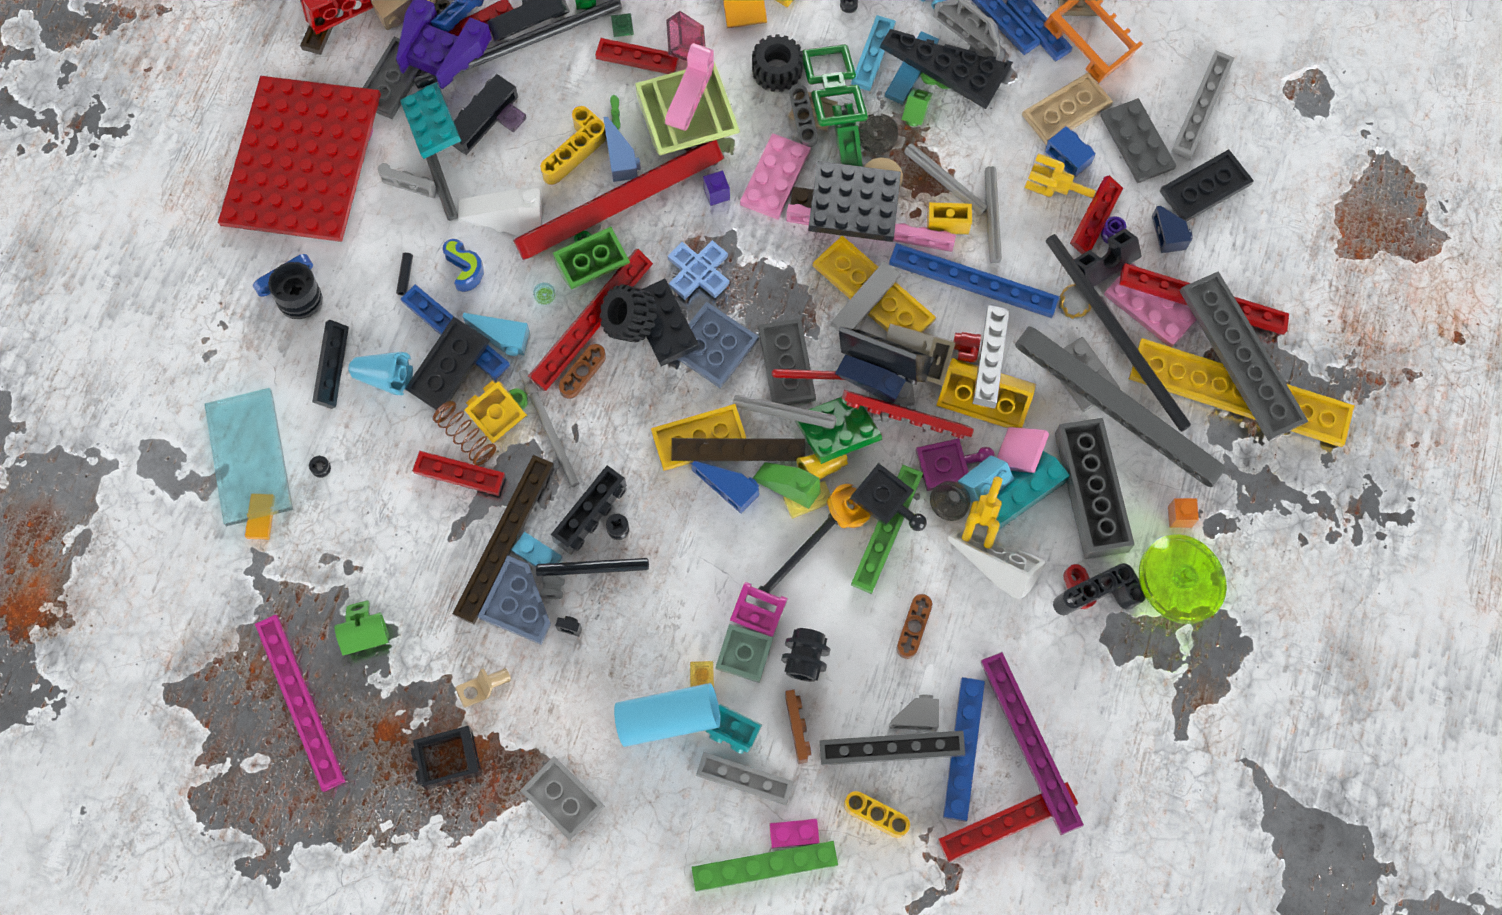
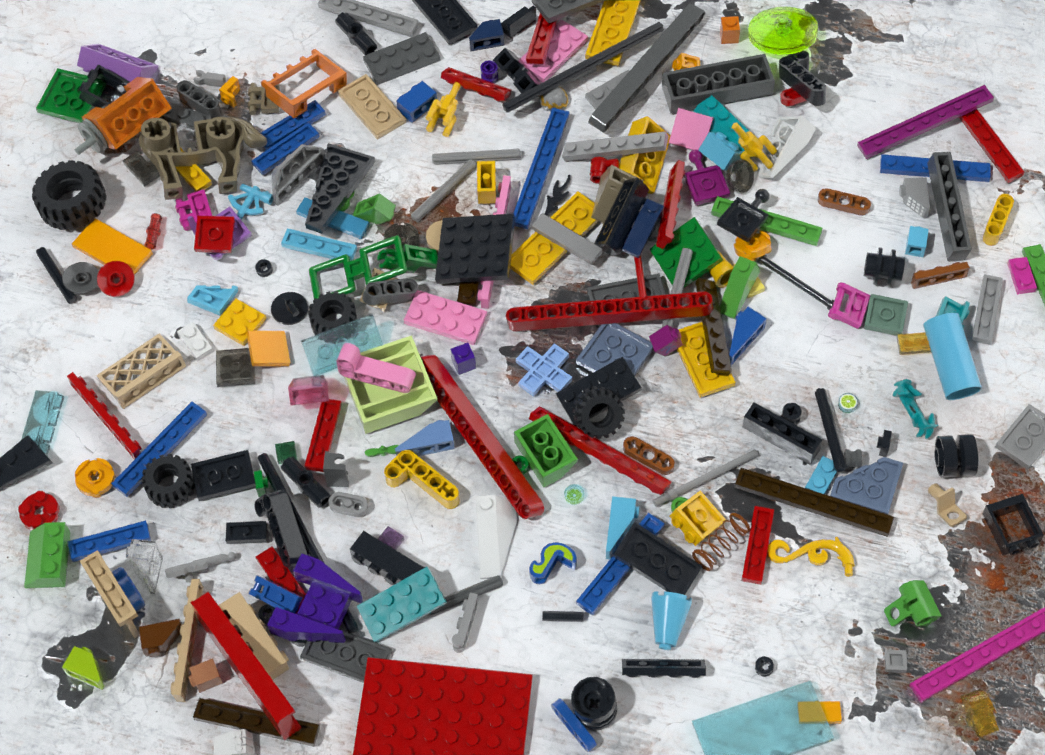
camera: 90 degrees left, 10 degrees down
none -> black shield [271,292,308,325]
none -> black piece [280,456,331,508]
none -> clear light blue tile [301,314,383,377]
none -> dark grey hinge [323,451,349,487]
none -> light grey plate [329,492,368,517]
none -> black piece [335,12,377,55]
none -> black panel [501,6,536,38]
none -> red beam [505,292,713,331]
none -> black piece [545,175,571,217]
none -> magenta brick [649,325,683,356]
none -> light orange bracket [672,52,700,71]
none -> yellow plant [767,537,855,577]
none -> tile [838,393,858,413]
none -> light grey plate [884,650,907,673]
none -> teal piece [892,379,938,439]
none -> medium azure brick [905,226,929,257]
none -> black wheel [934,434,978,478]
none -> clear yellow brick [960,689,999,737]

